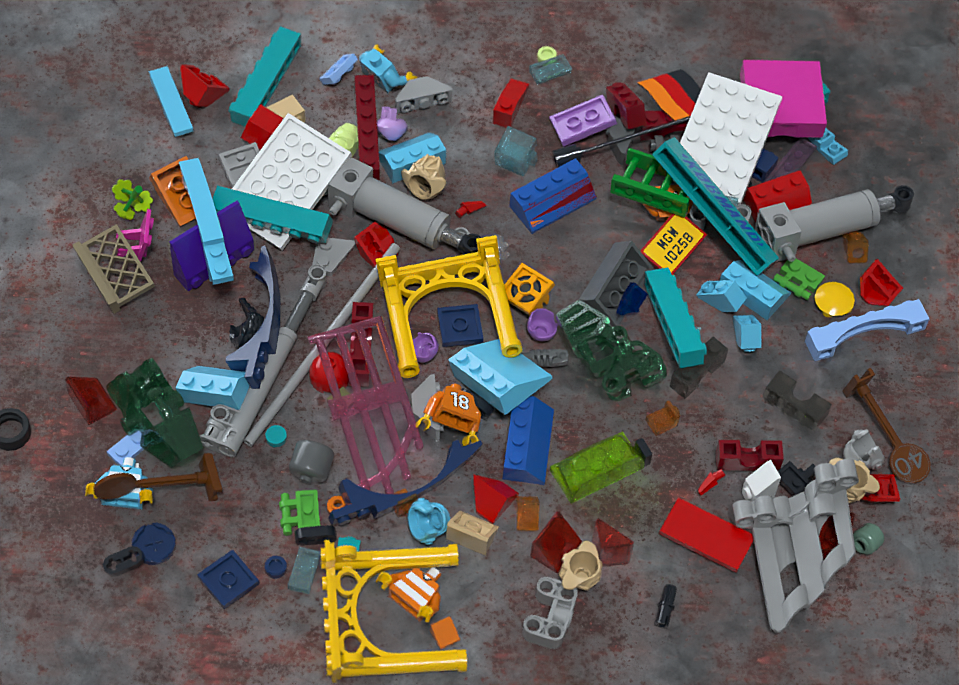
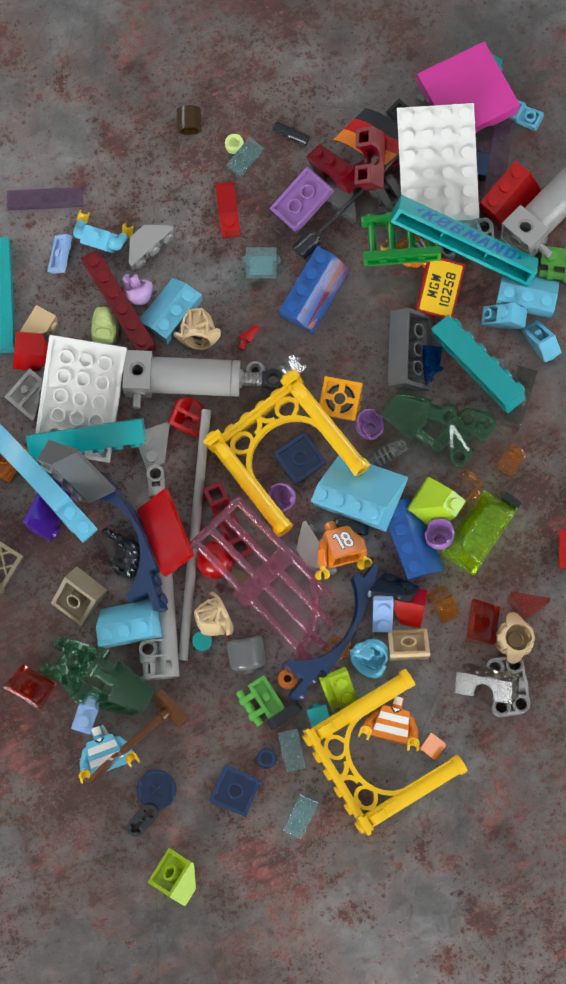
camera: 20 degrees left, 20 degrees up
none -> clear purple tile [7,187,84,211]
none -> dark grey slope [37,440,116,503]
none -> dark tan slope [51,567,108,626]
none -> red tile [137,489,194,577]
none -> lime slope [148,848,196,906]
none -> dark brown piece [177,105,202,135]
none -> tan piece [194,592,234,636]
none -> black axle [273,122,310,147]
none -> clear light blue plate [283,794,318,840]
none -> lime plate [319,667,358,712]
none -> dark red arch [354,126,385,190]
none -> black wing [368,572,420,602]
none -> light blue plate [372,596,393,632]
none -> lime slope [407,477,466,526]
none -> medium lavender hair [425,518,455,550]
none -> clear smoke arch [455,663,520,705]
none -> clear orange bracket [463,469,484,505]

